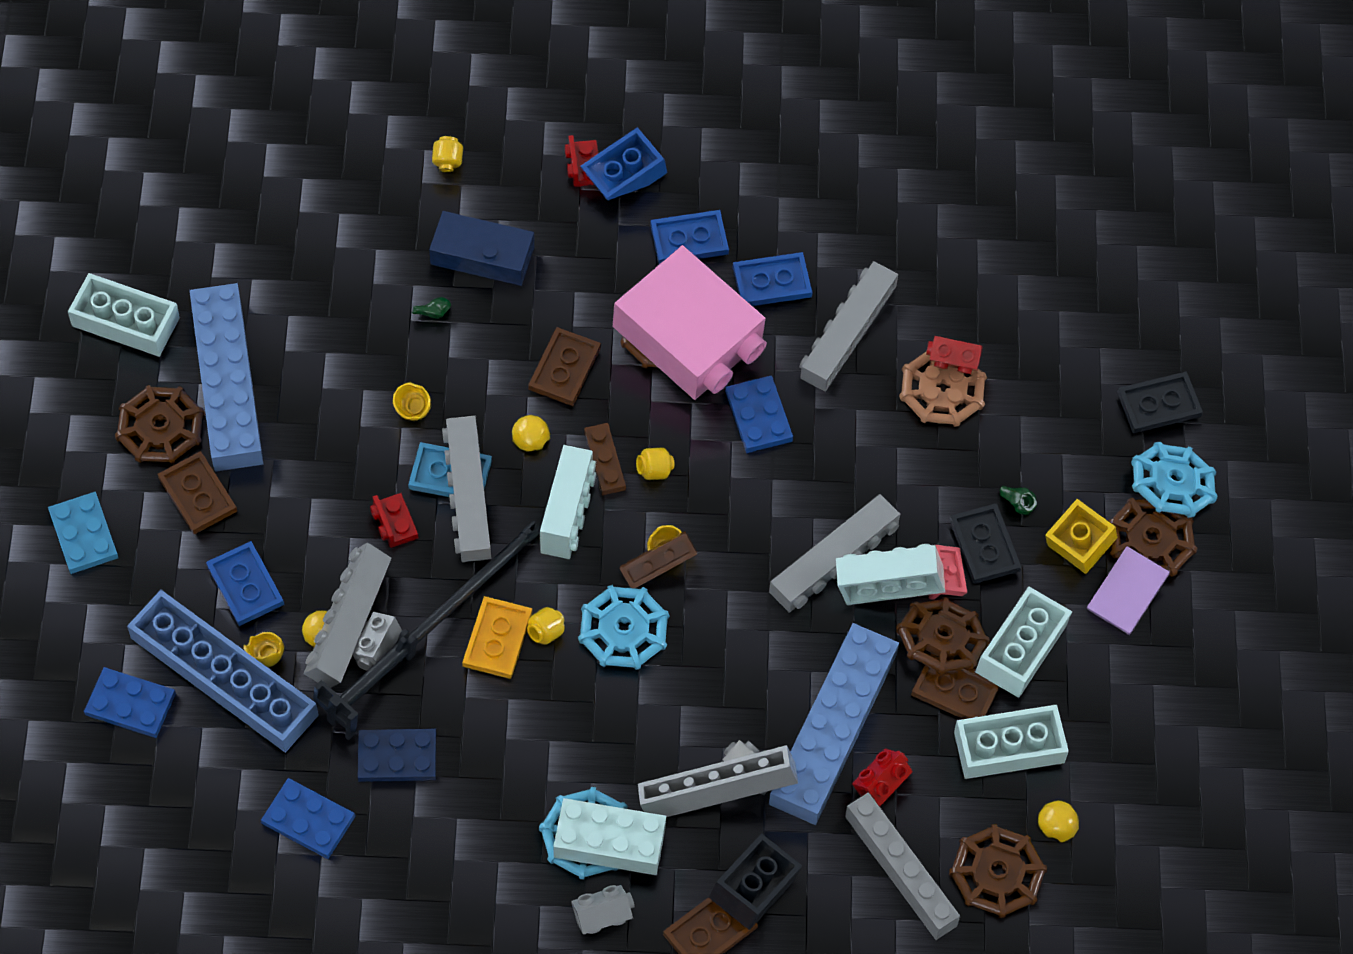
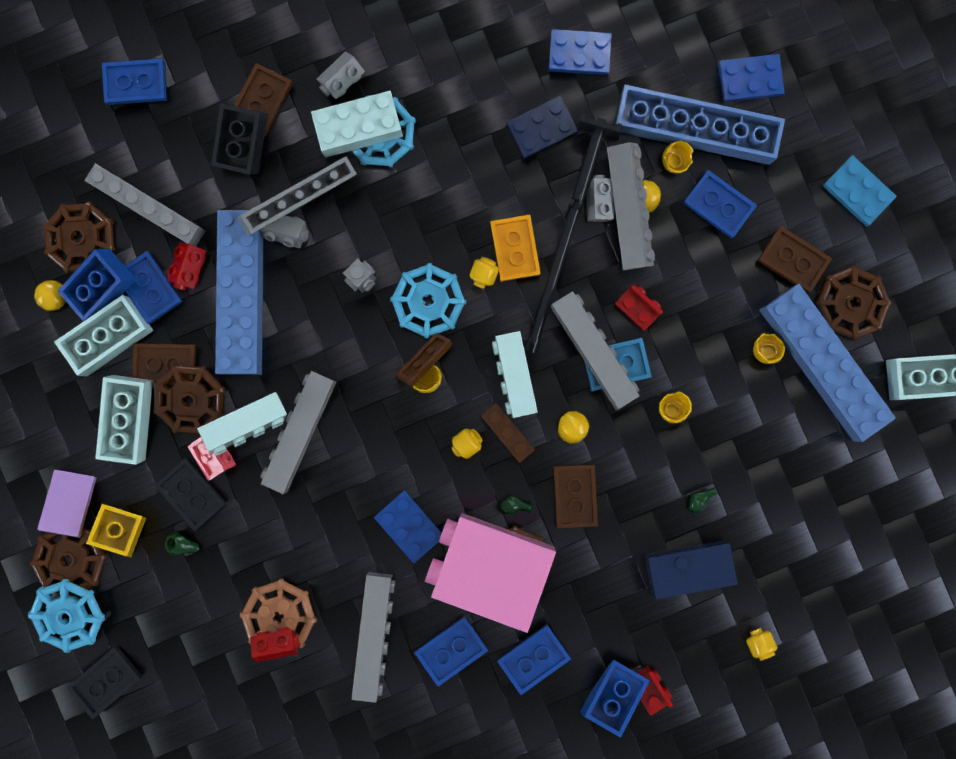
camera: 160 degrees right, 25 degrees up
none -> blue brick [58,249,136,322]
none -> blue plate [125,251,183,324]
none -> light grey brick [343,258,376,293]
none -> dark green animal [499,496,534,514]
none -> yellow hair [753,333,785,364]

